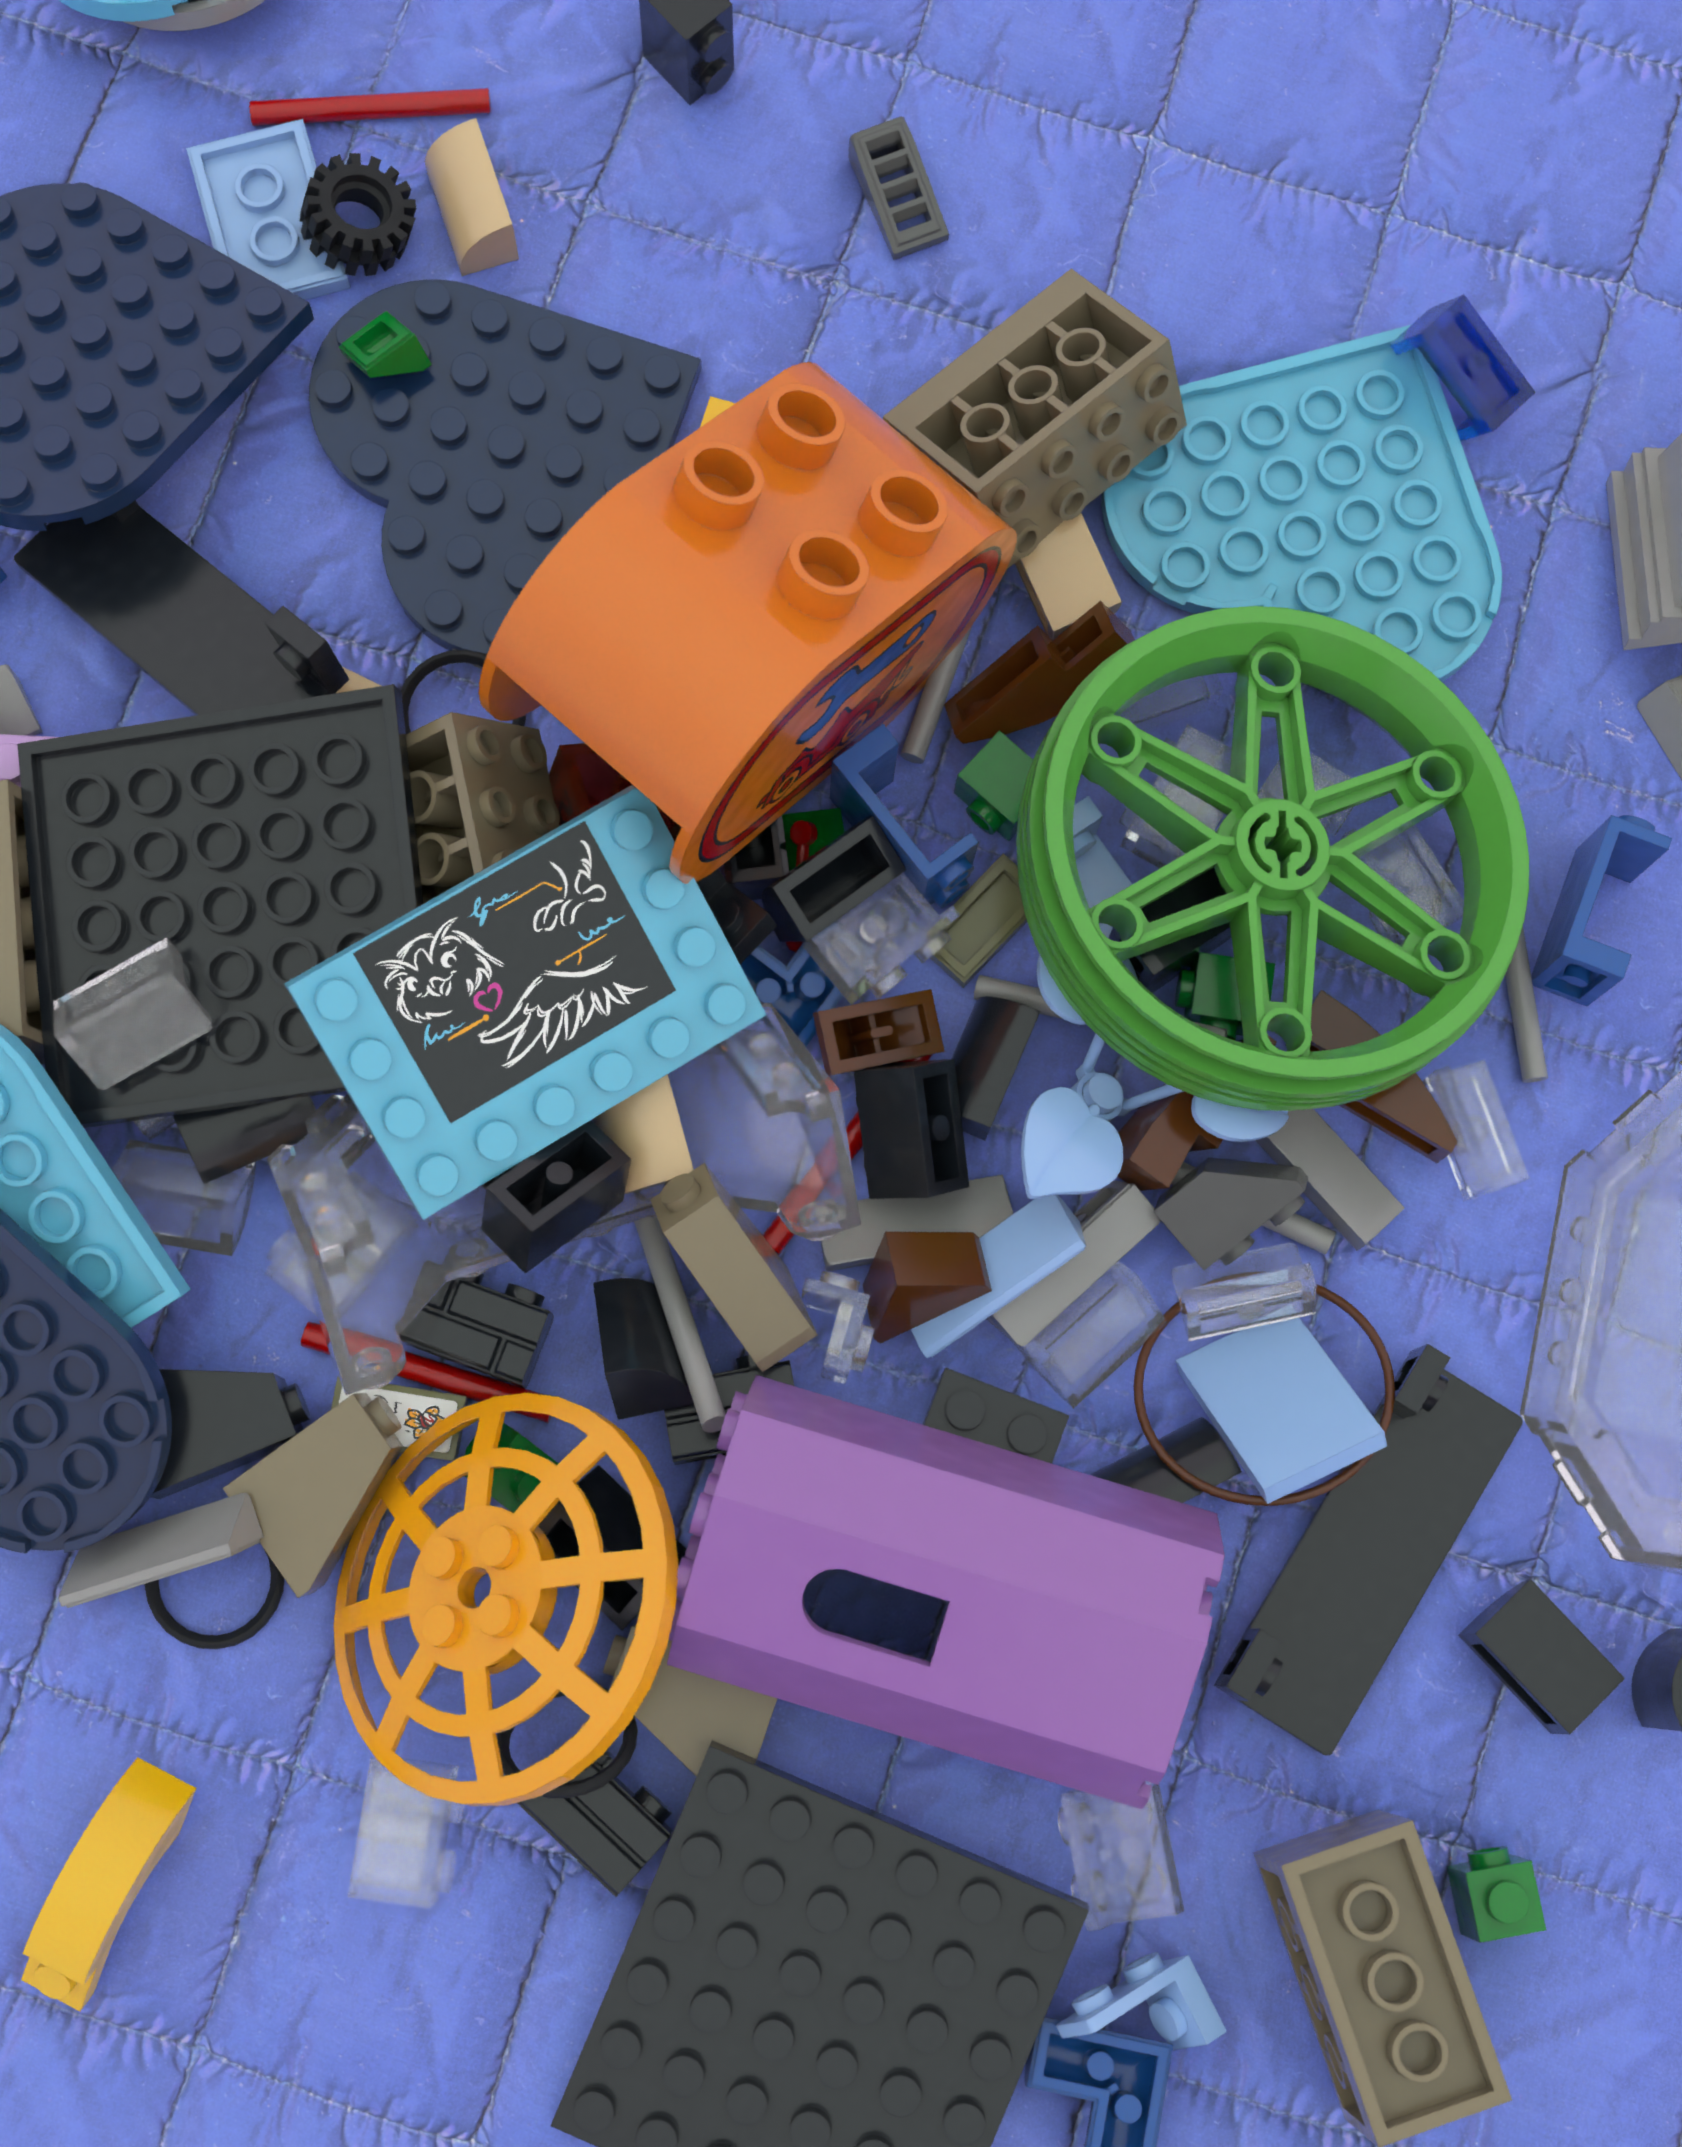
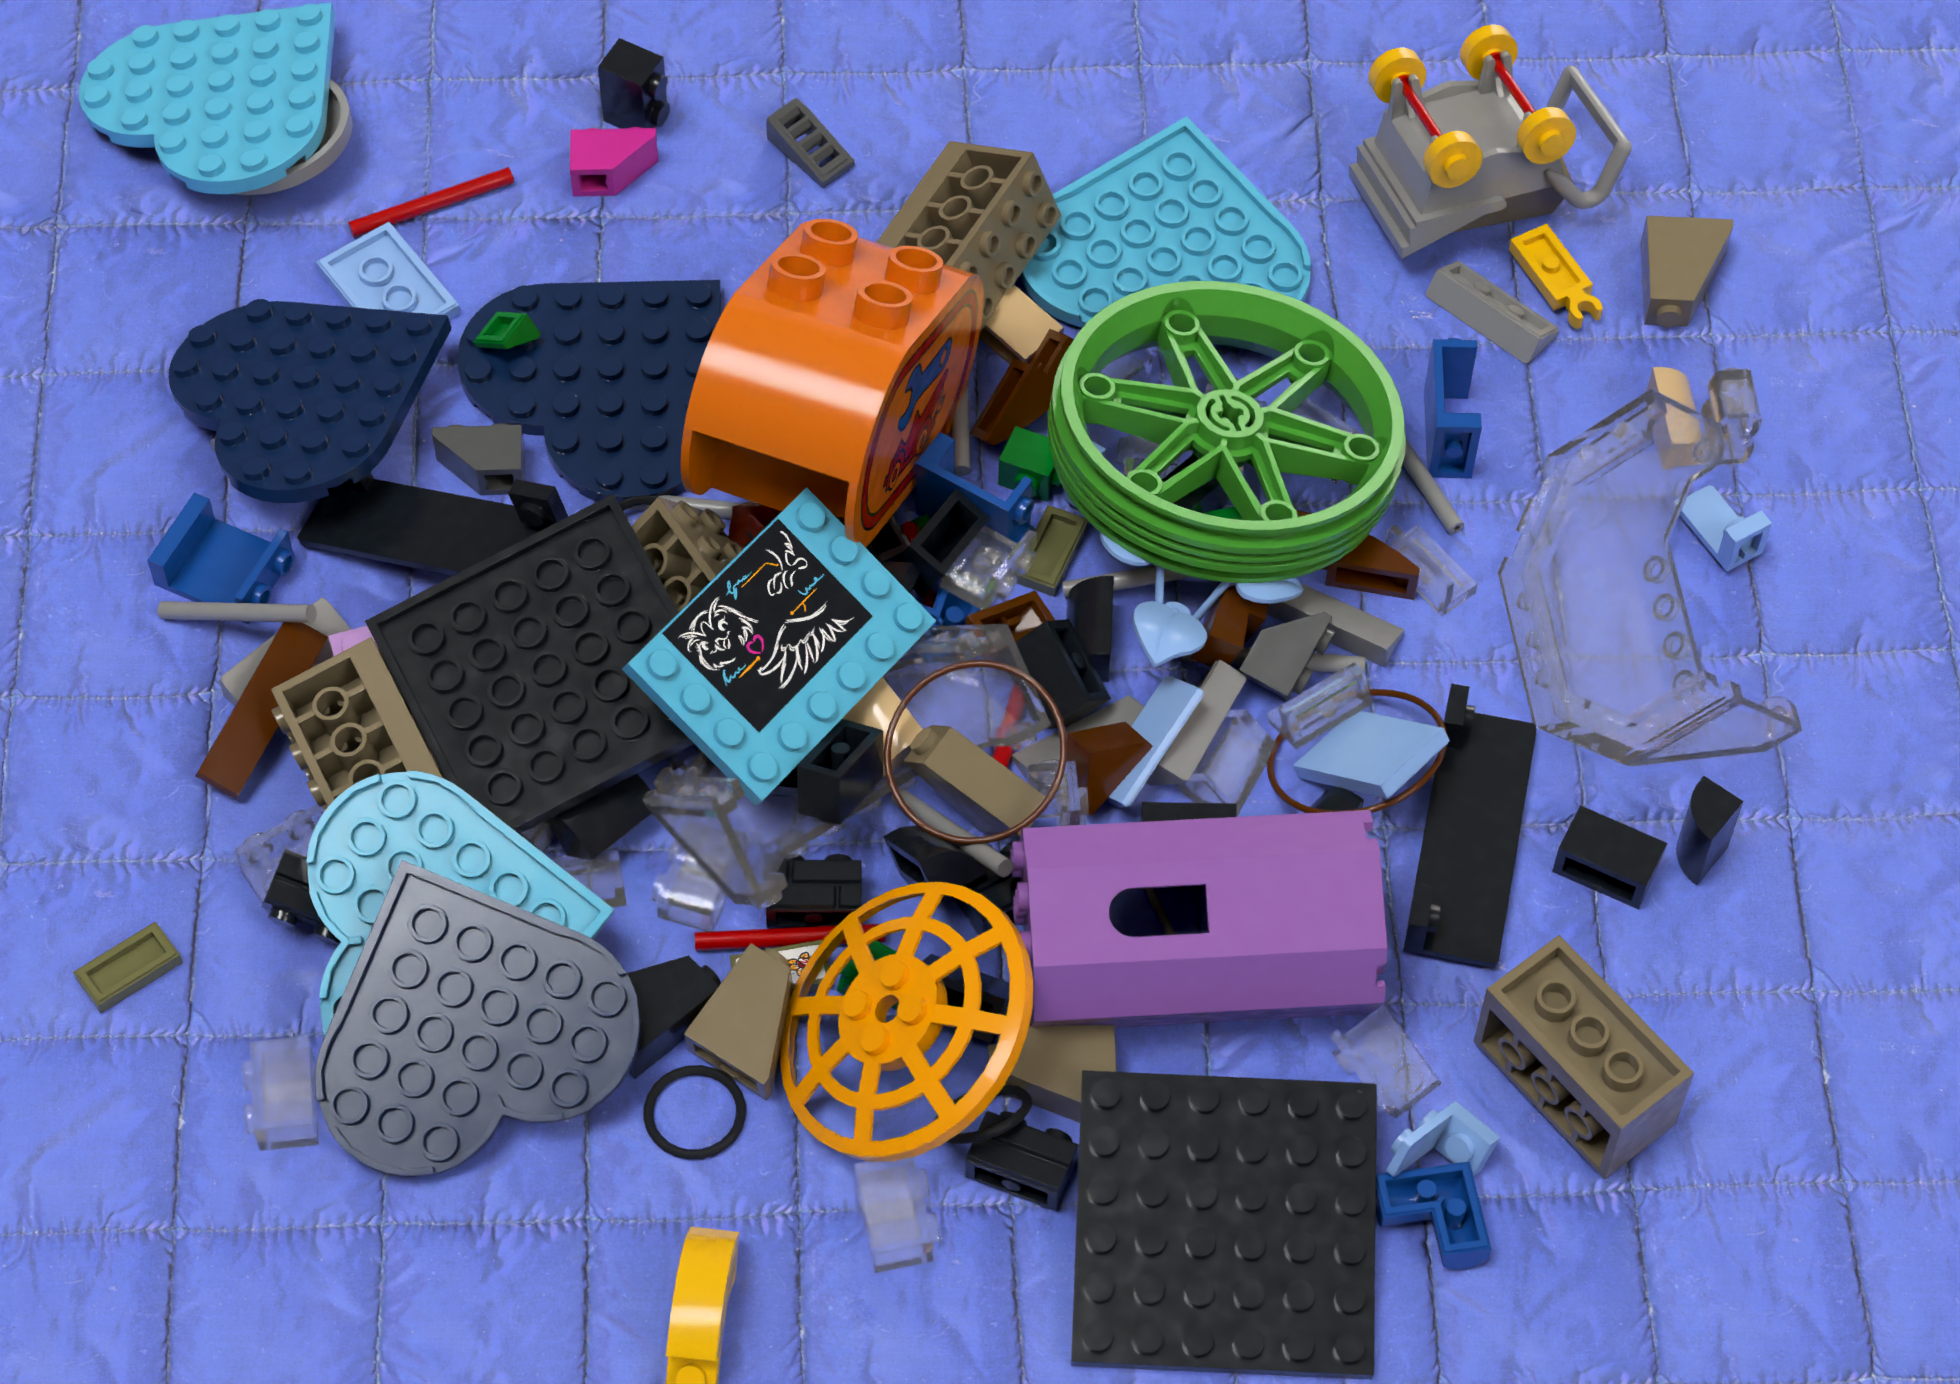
camera: 15 degrees left, 20 degrees down
clear panel [53,937,213,1090] -> none
light grey slope [58,1493,264,1608] -> none
black tyre [299,153,416,276] -> none
tan brick [425,118,519,276] -> none
clear blue panel [1390,294,1536,441] -> none
green brick [1446,1846,1546,1943] -> none
none -> dark grey slope [432,423,525,495]
none -> dark pink slope [570,127,658,197]
none -> reddish brown piece [884,660,1067,844]

